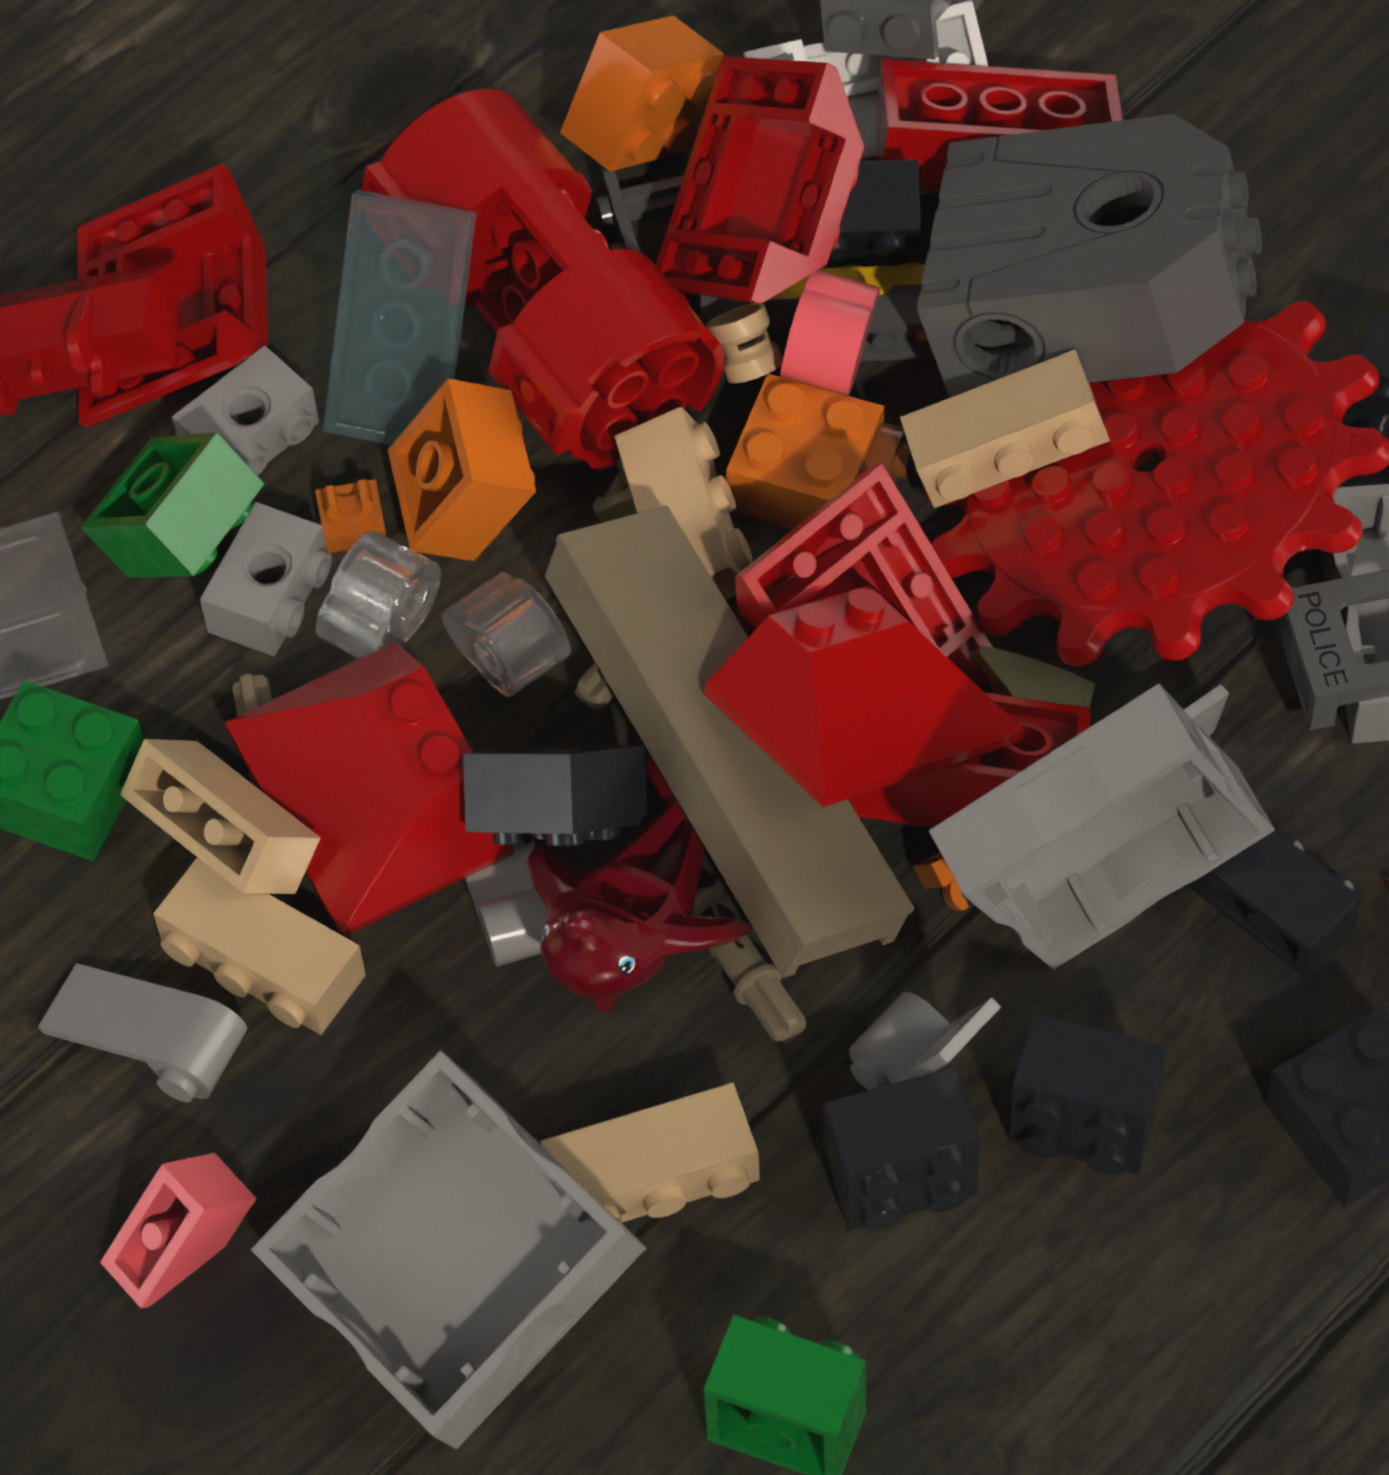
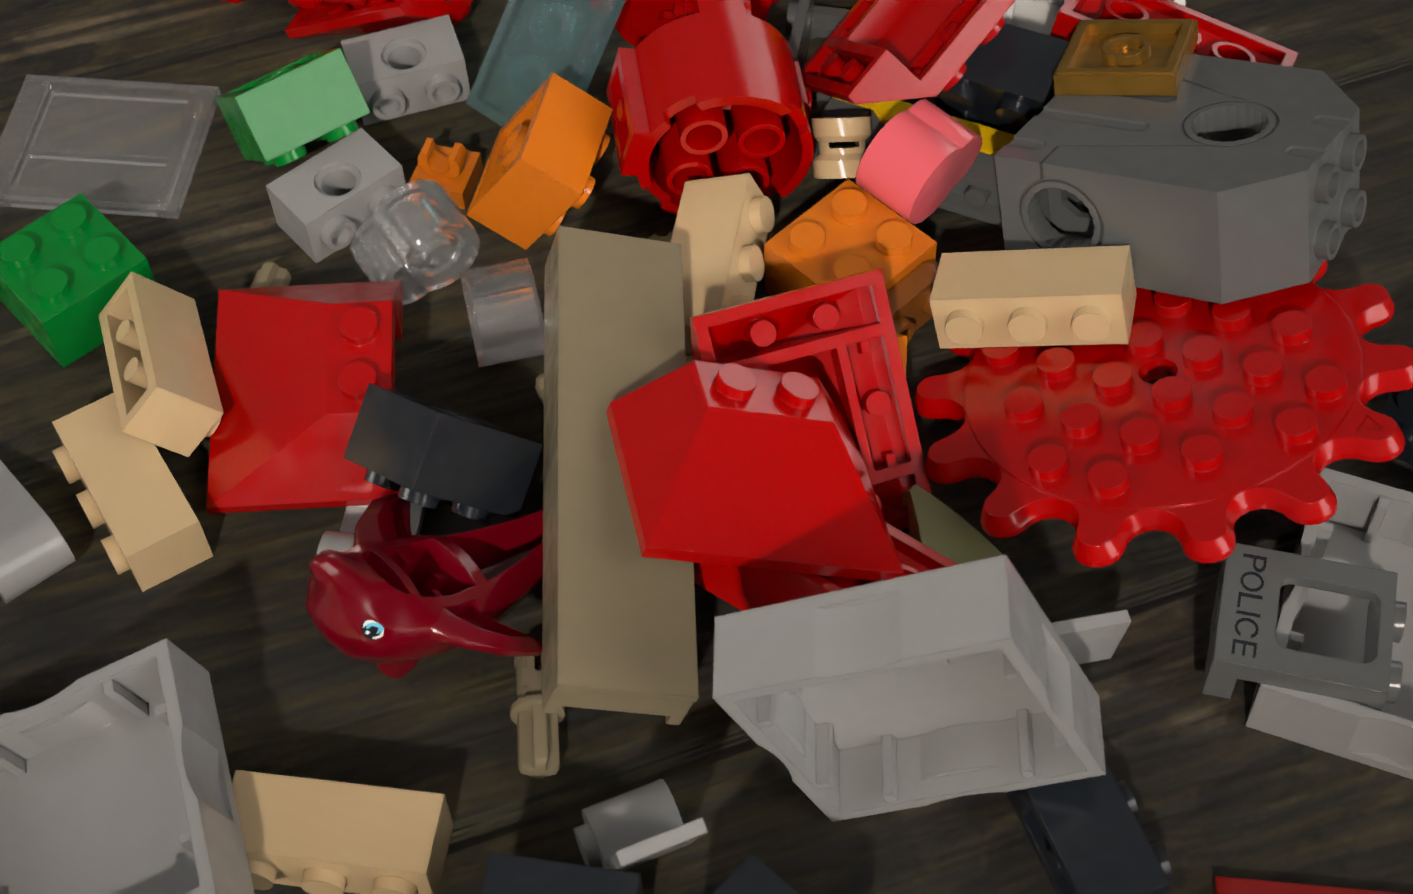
camera: 25 degrees right, 5 degrees down
none -> pearl gold tile [1053,19,1198,96]

